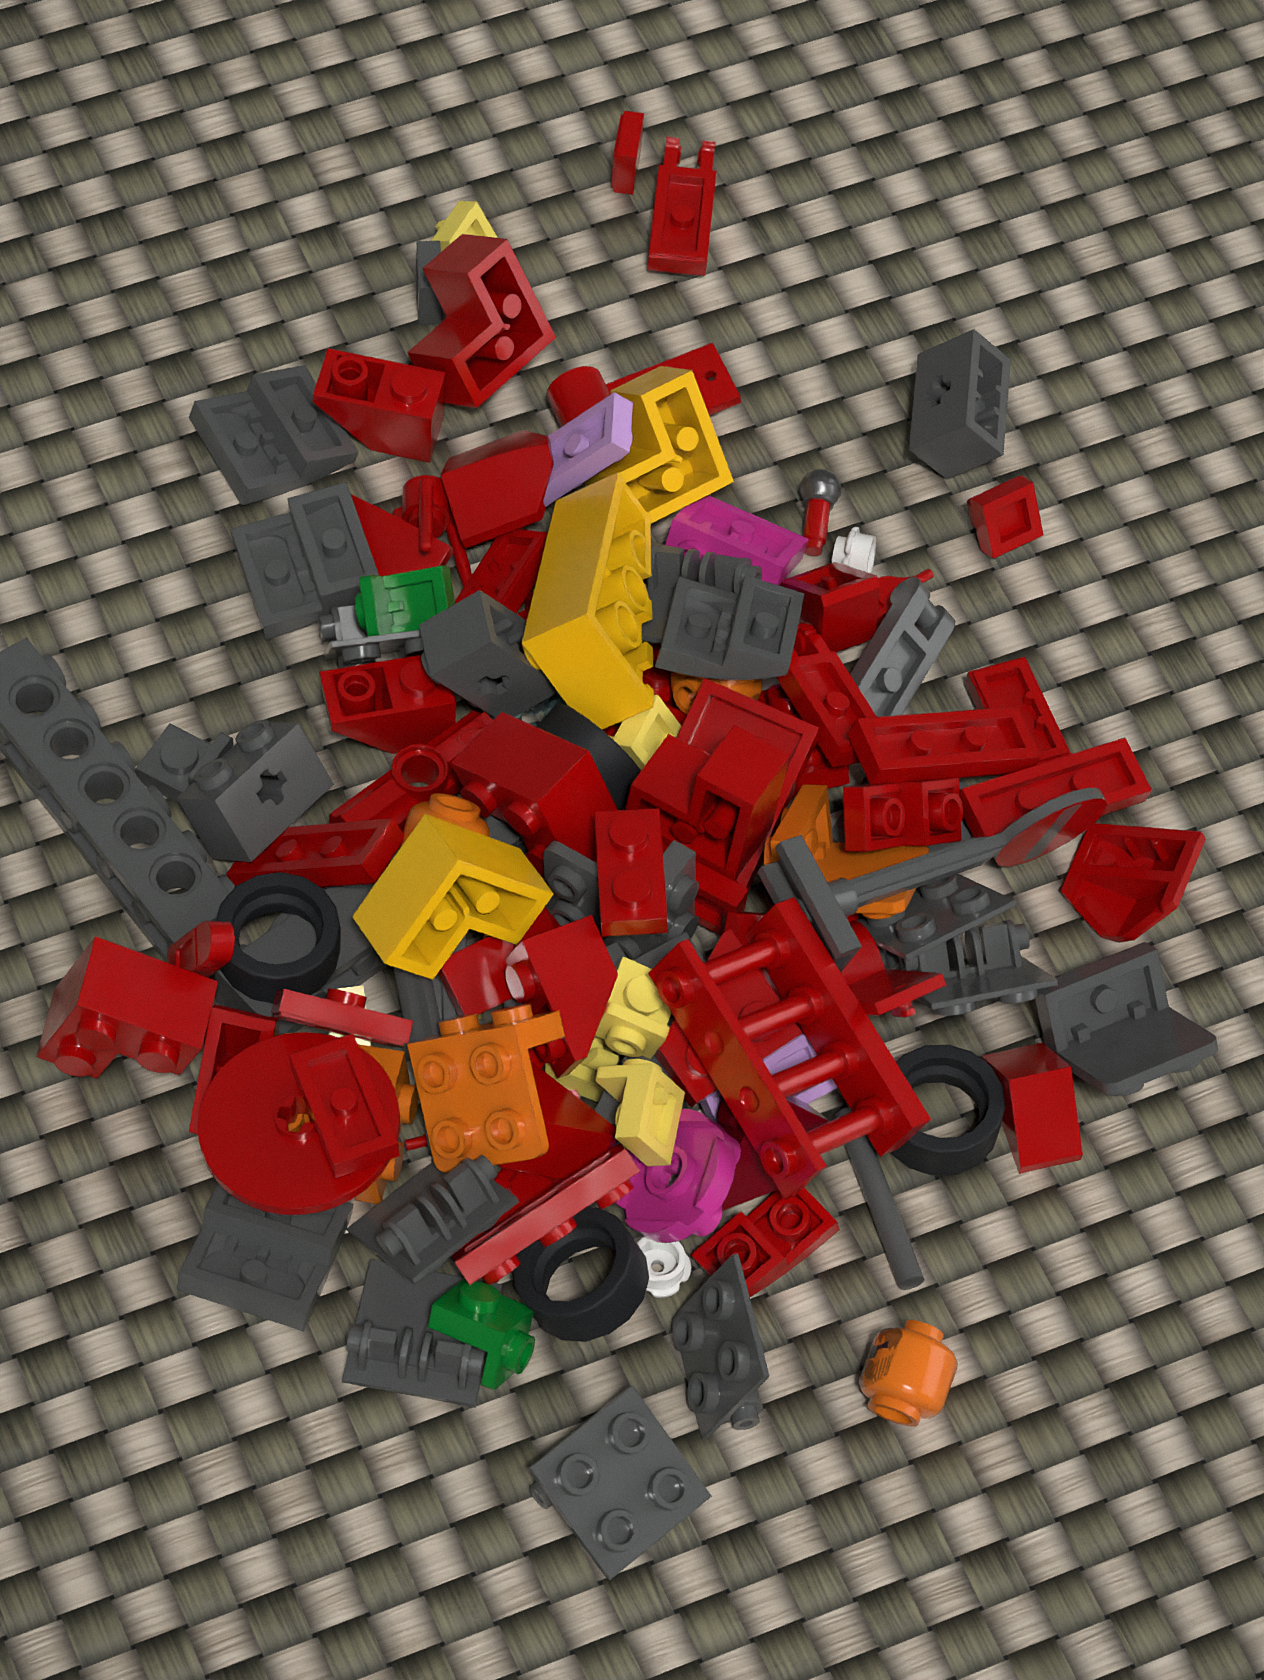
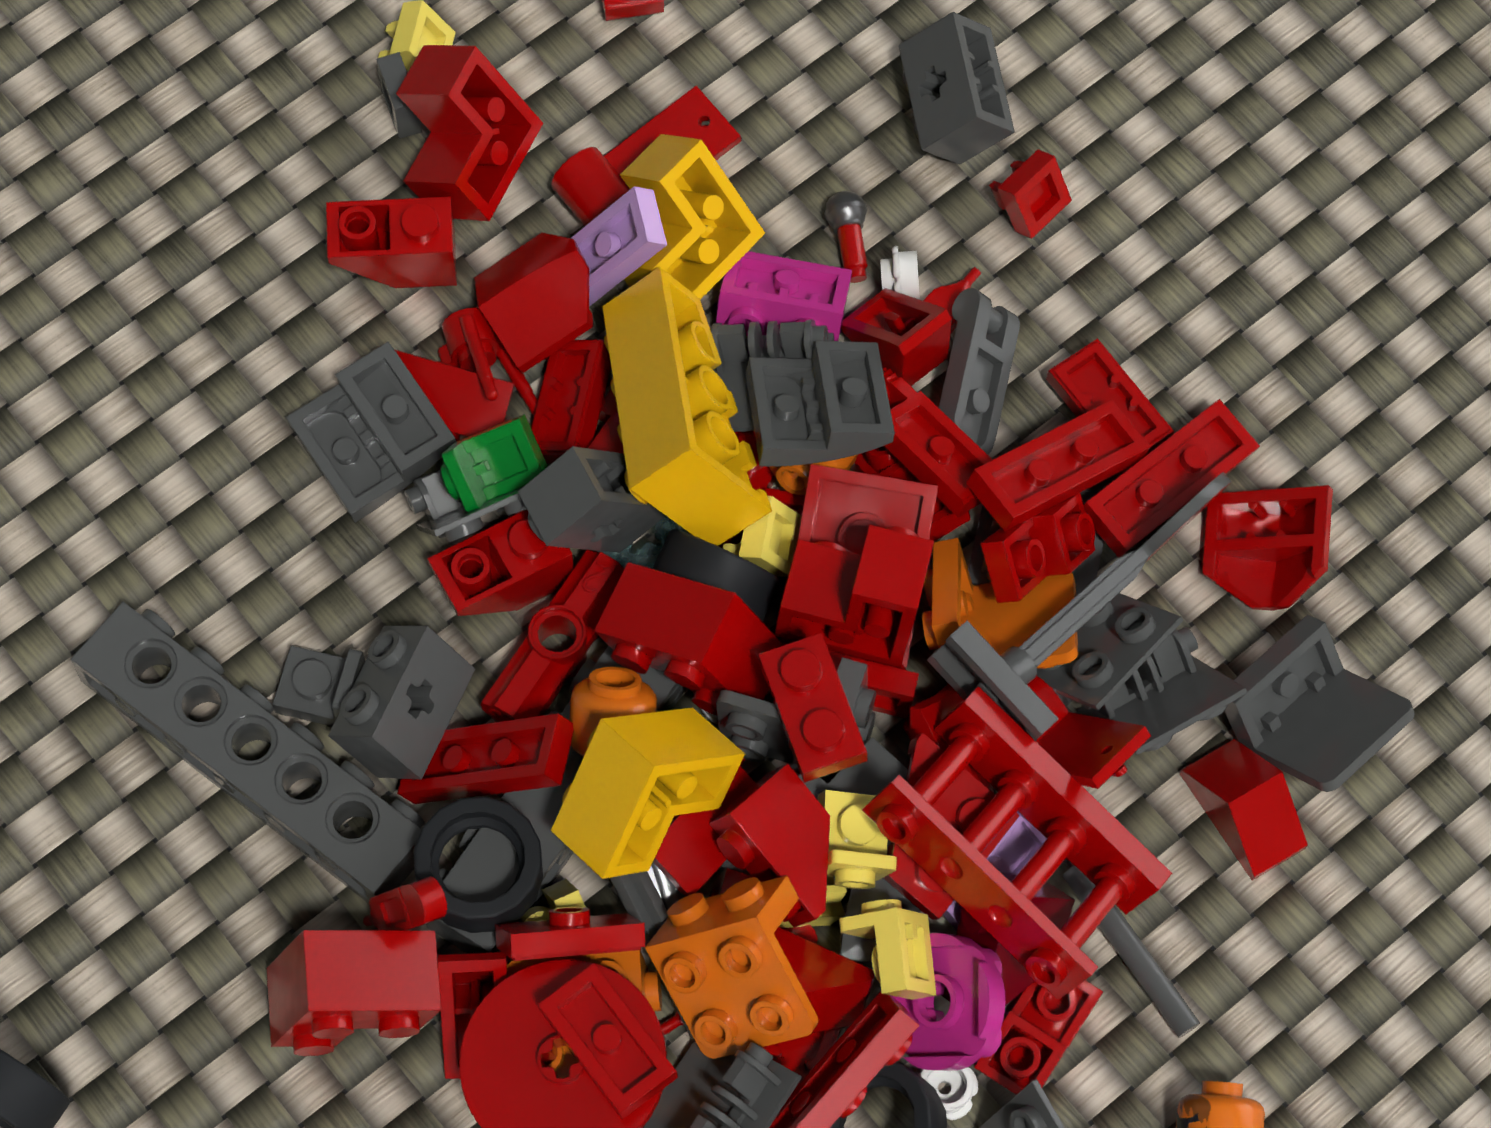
camera: 15 degrees left, 10 degrees up
dark grey slope [189,365,358,505] -> none
black tyre [890,1044,1005,1176] -> none

